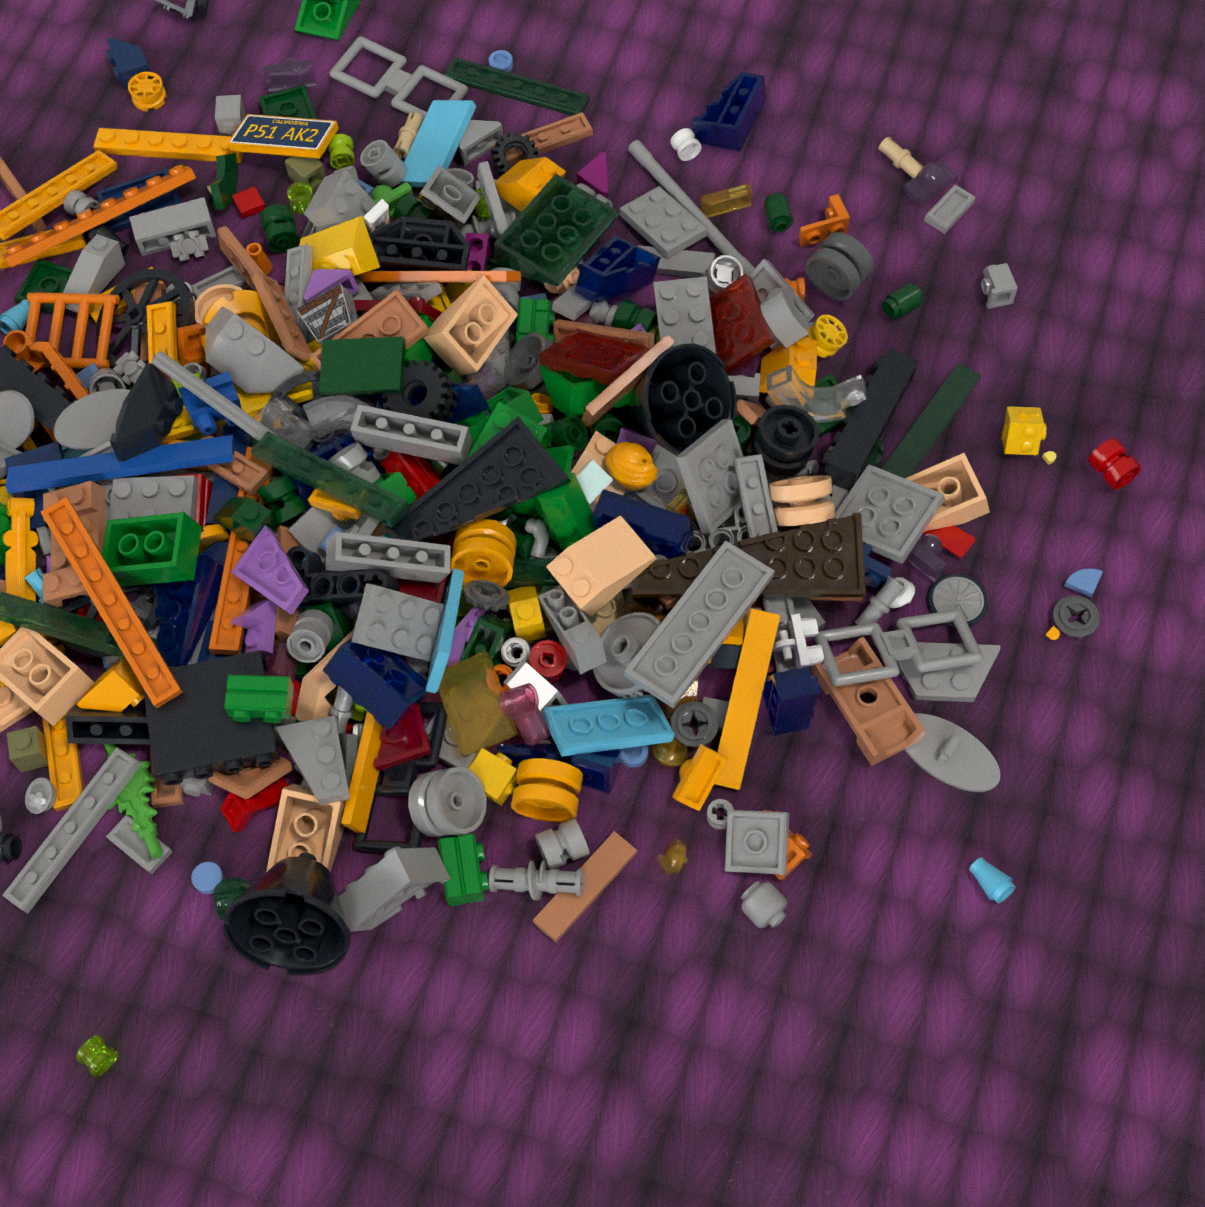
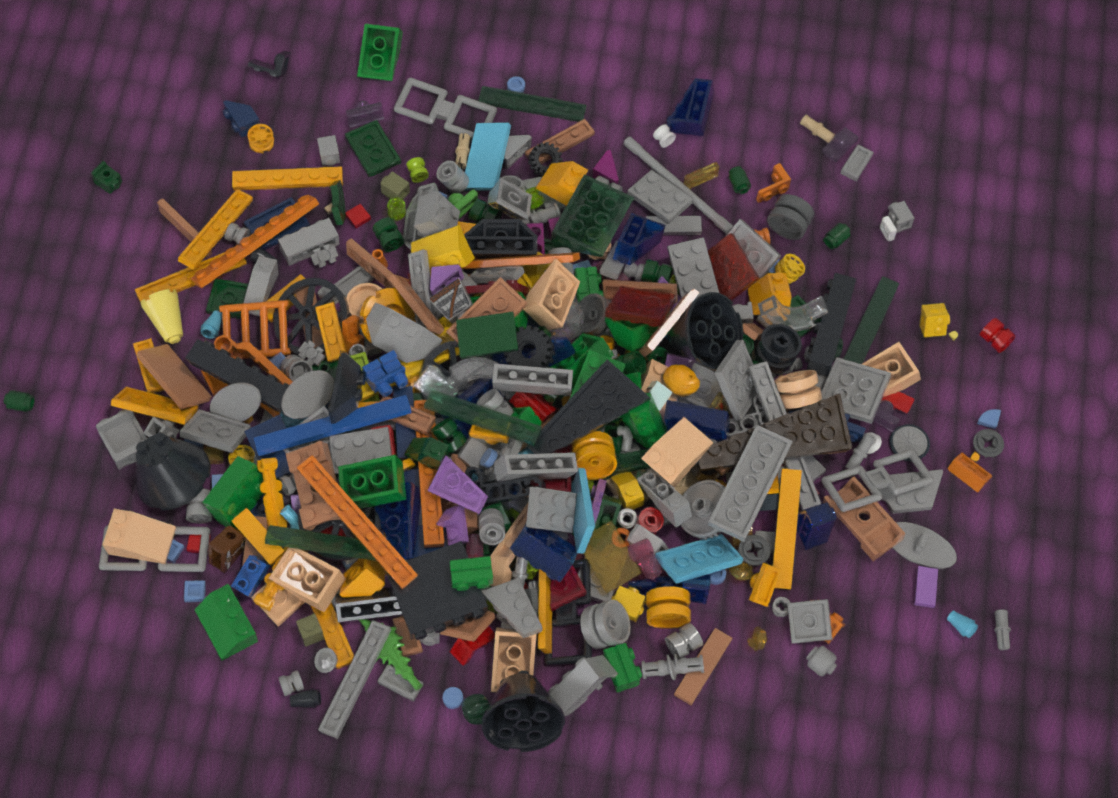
camera: 15 degrees left, 0 degrees up
light grey axle [152,351,297,462] -> none
tile [227,114,339,159] -> none
white tile [363,199,389,234] -> none
dark grey gear [463,580,510,612] -> none
light grey tile [477,161,510,244] -> none
light grey wheel [702,255,743,298] -> none
light grey brick [760,283,809,348] -> none
white hips [773,613,824,673] -> none
none -> white tile [880,216,897,242]
none -> medium lavender tile [914,566,938,608]
none -> orange slope [948,452,992,492]
none -> light grey axle [994,610,1011,650]

